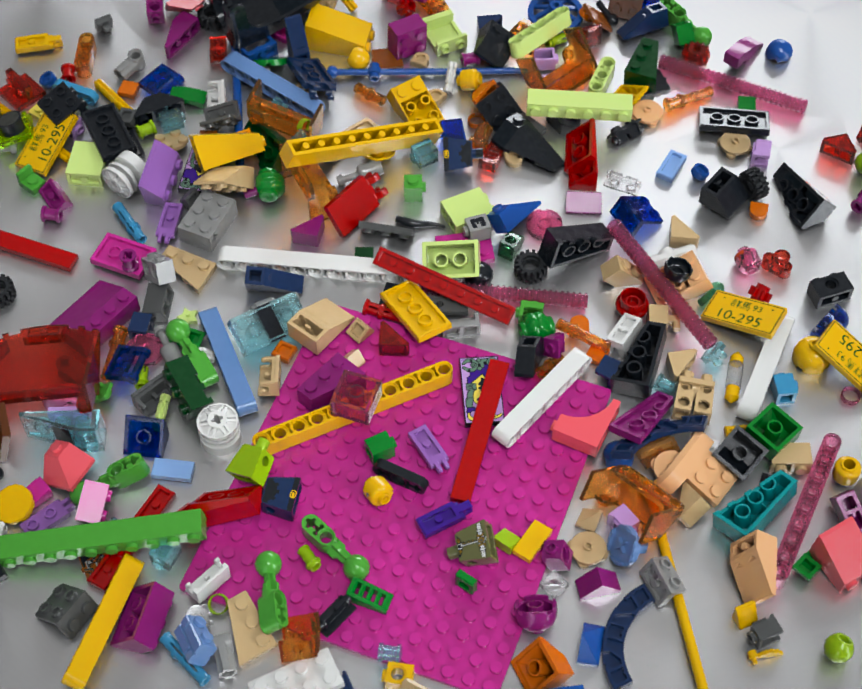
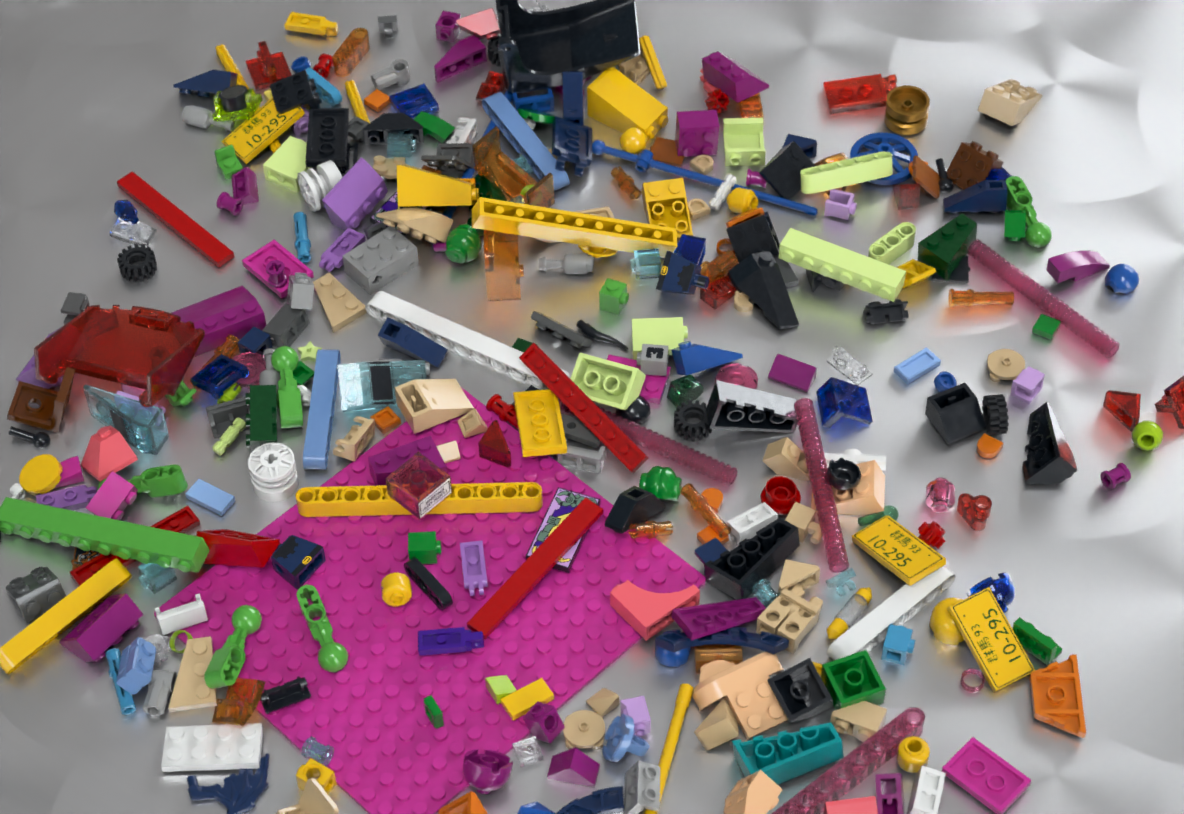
camera: 25 degrees right, 5 degrees down
clear blue slope [123,415,169,458] -> none
lime bush [135,119,157,140] -> none
lime torso [225,437,274,487] -> none
magenta slope [290,214,325,247] -> none
lime pin [297,545,322,572] -> none
red tile [323,172,389,237] -> none
green slope [346,577,394,615] -> none
olive torso [447,520,499,566] -> none
white beam [491,347,592,448] -> none
bright green bracket [515,300,544,323] -> none
clear orange windscreen [516,27,598,91] -> none
magenta bracket [543,332,565,359] -> none
lime pin [545,32,567,48] -> none
red slope [564,118,598,191] -> none
clear orange windscreen [579,465,684,544] -> none
light nougat piece [631,100,663,128] -> none
tan slope [669,215,700,249] -> none
clear red gear [681,41,711,69] -> none
black tile [699,106,770,136] -> none
black brick [807,271,854,309] -> none

